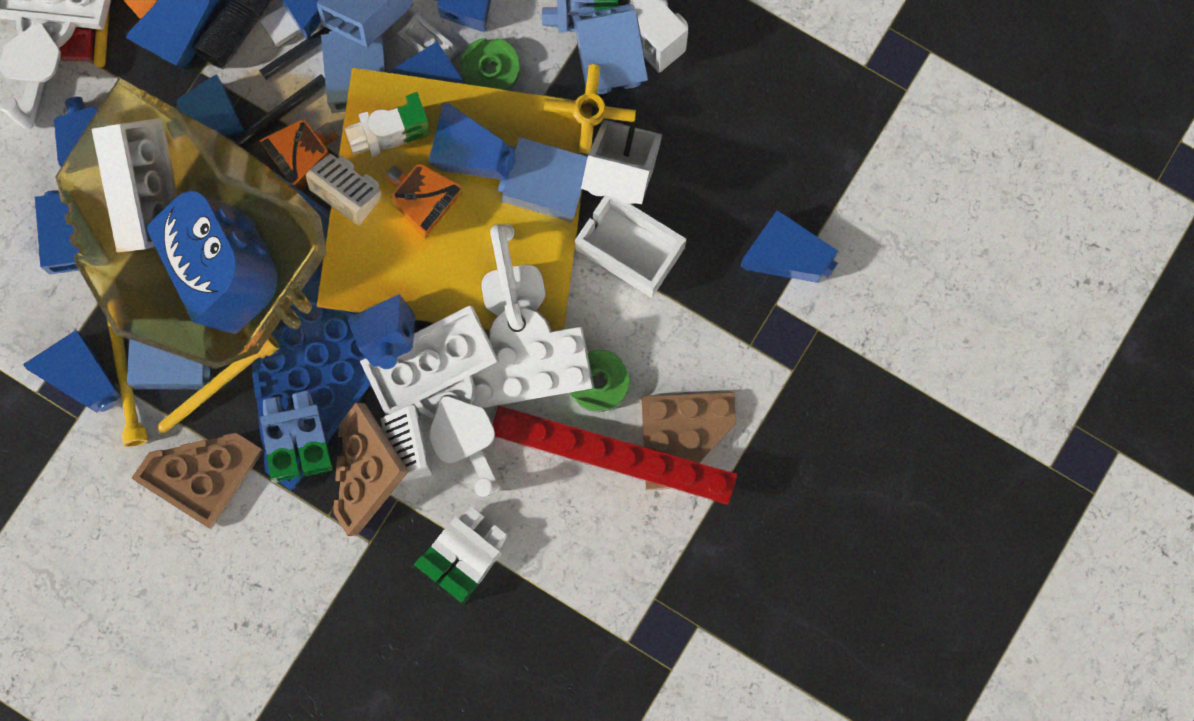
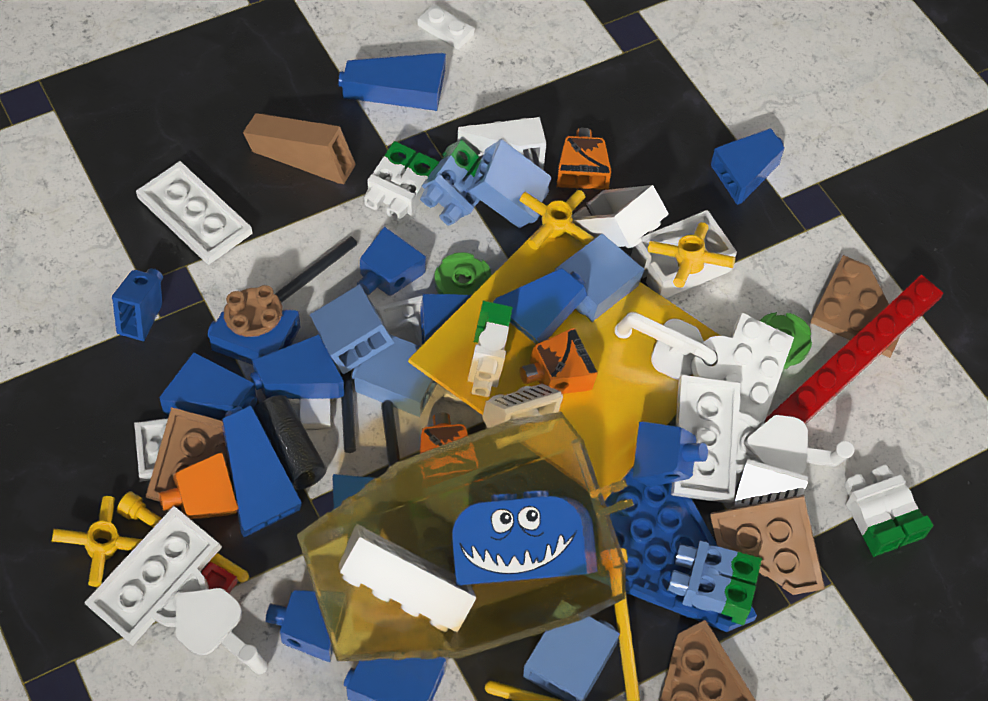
camera: 65 degrees left, 20 degrees down
none -> orange torso [557,128,611,190]
none -> yellow bar [648,222,735,287]

